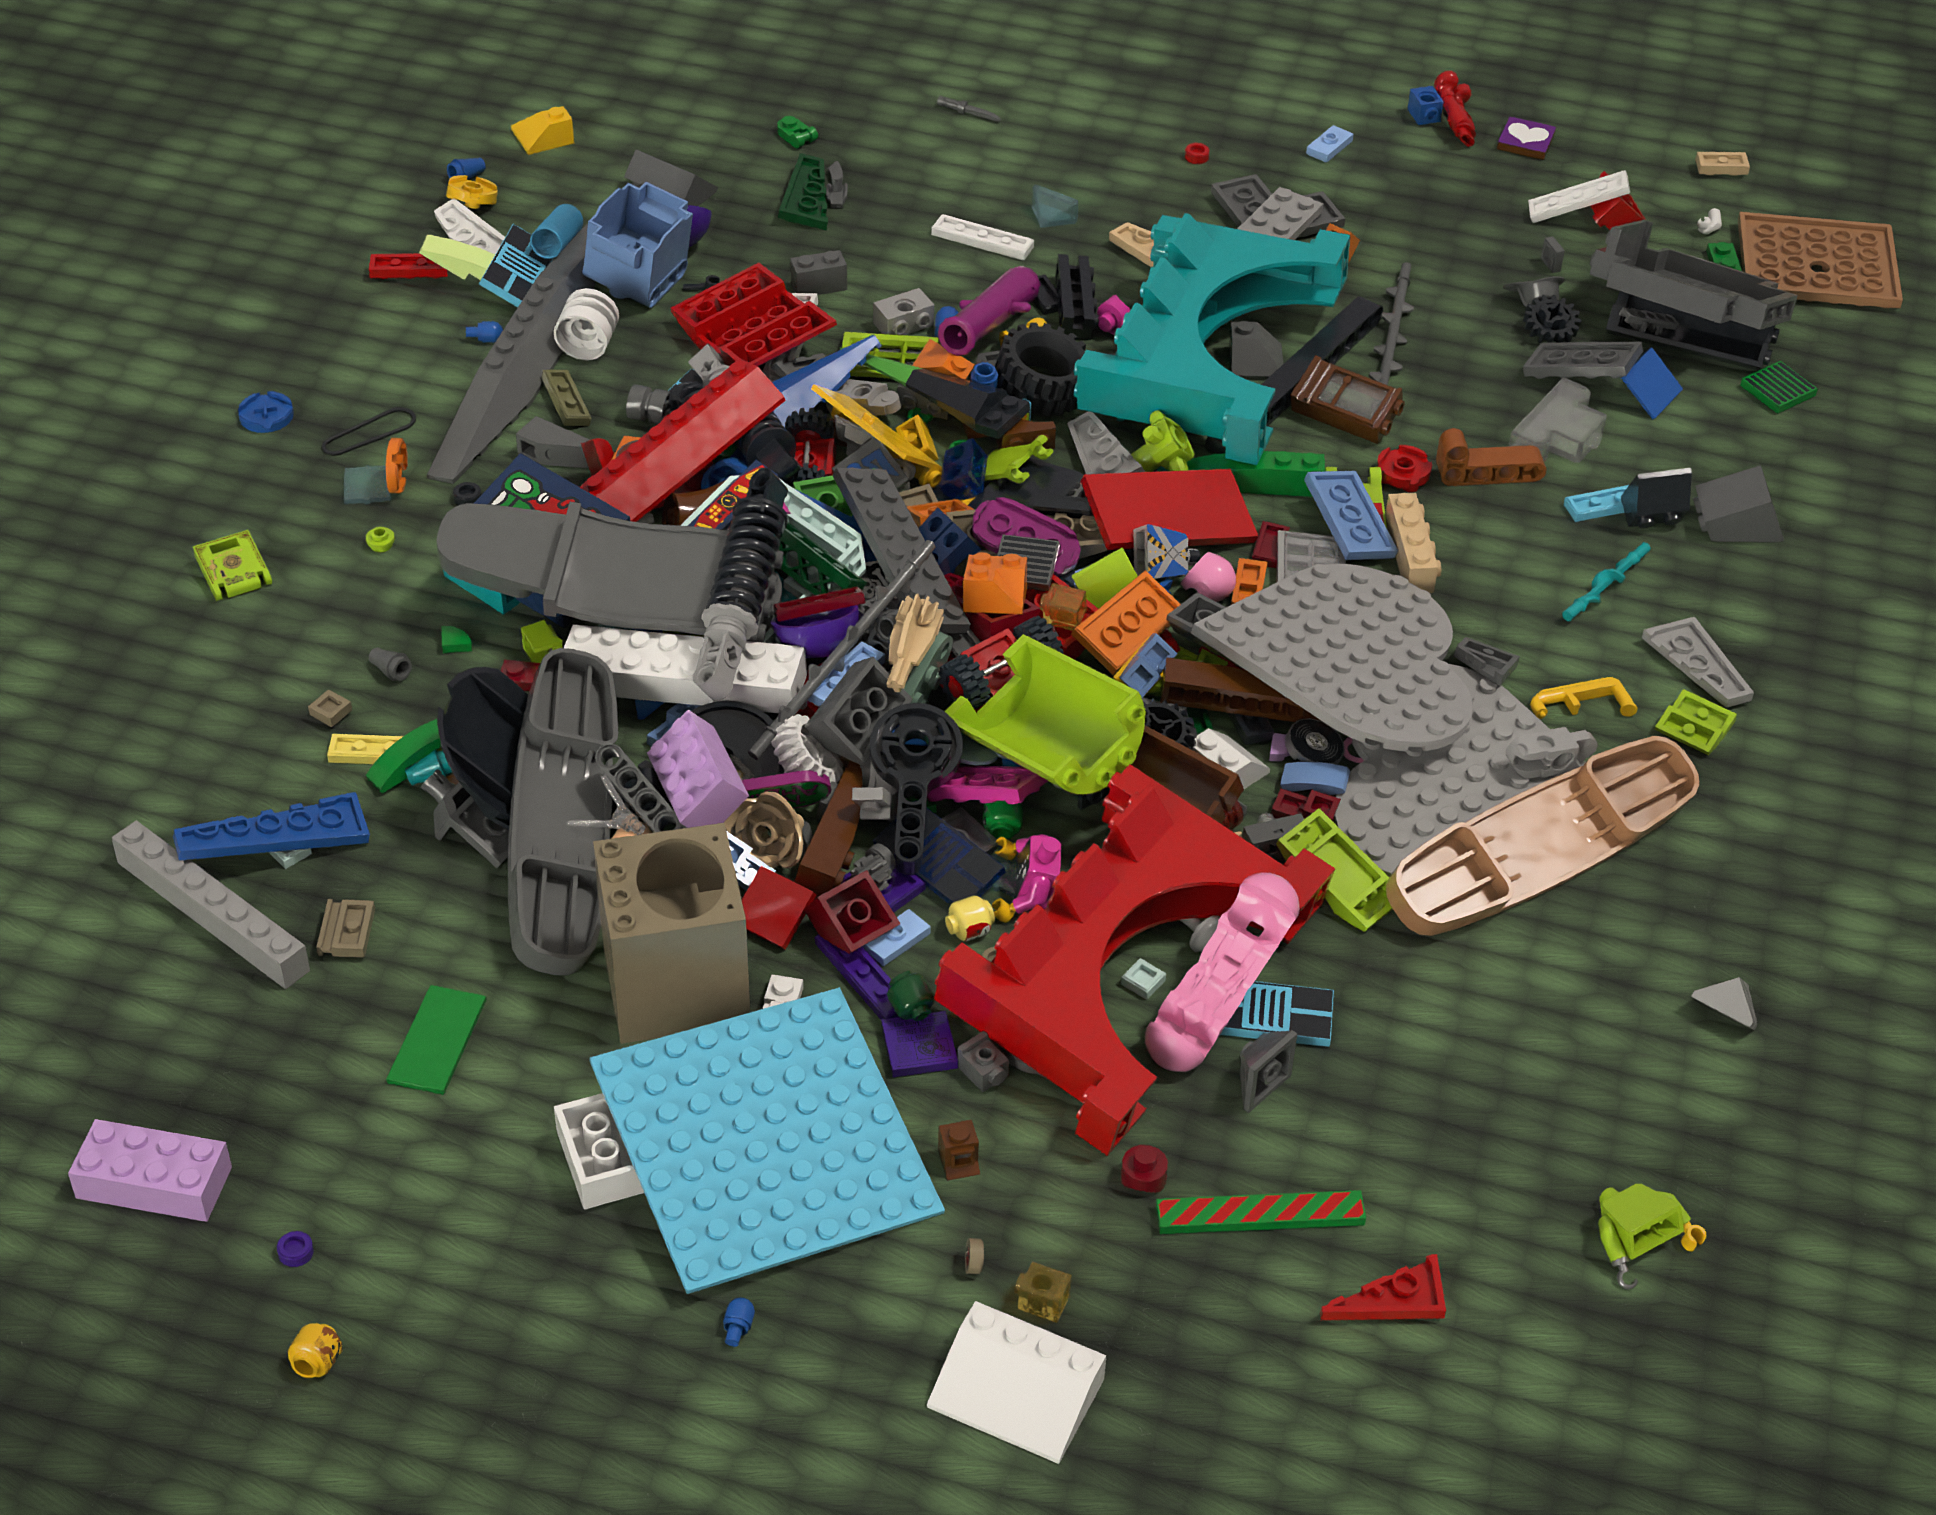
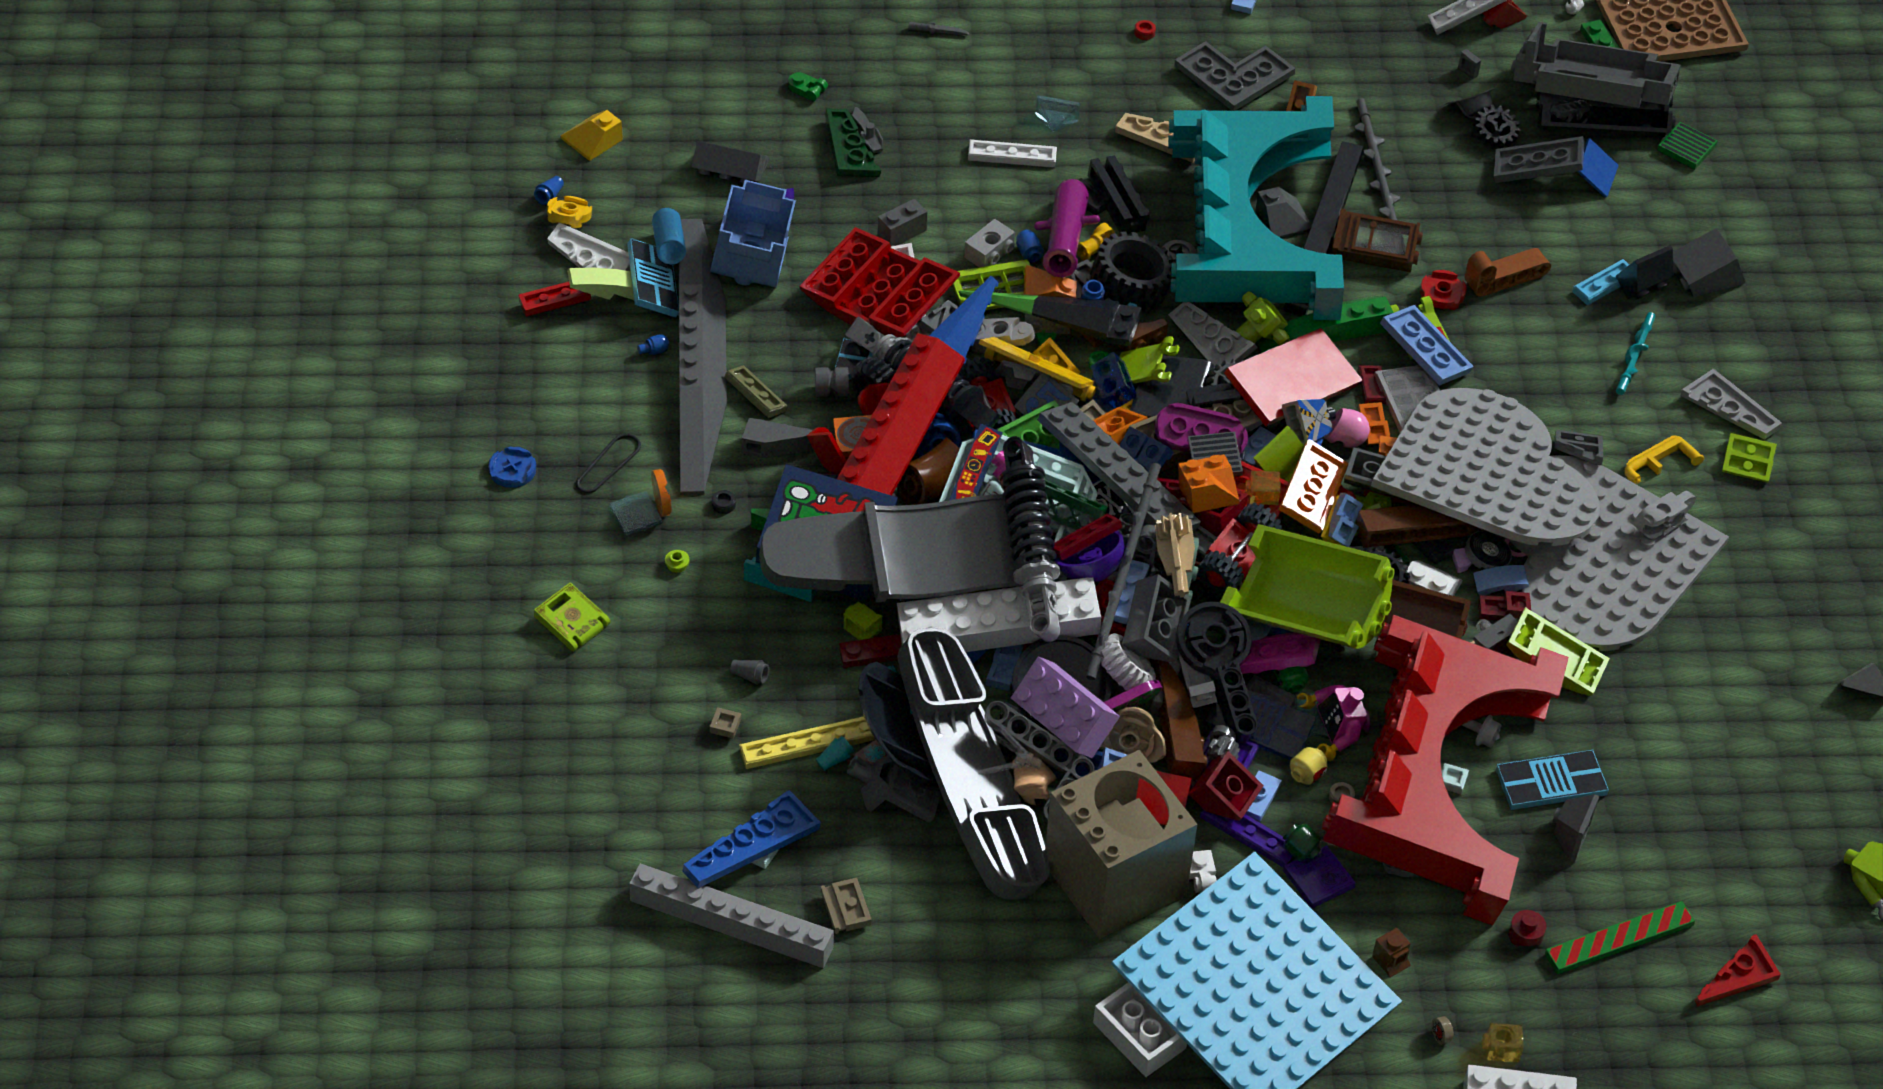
camera: 20 degrees left, 5 degrees up
green slope [366,719,441,793] -> none
green piece [386,985,487,1095] -> none
green tile [441,626,472,653] -> none
white wheel [554,288,619,361] -> none
black hand [683,275,720,291] -> none
dark grey brick [958,1031,1009,1092] -> none
dark pink piece [1097,295,1131,335] -> none
bright pink piece [1145,872,1300,1072] -> none
light grey plate [1237,187,1323,240] -> none
tan brick [1385,493,1441,593] -> none
piece [1386,736,1699,936] -> none
clear brick [1509,377,1607,463] -> none

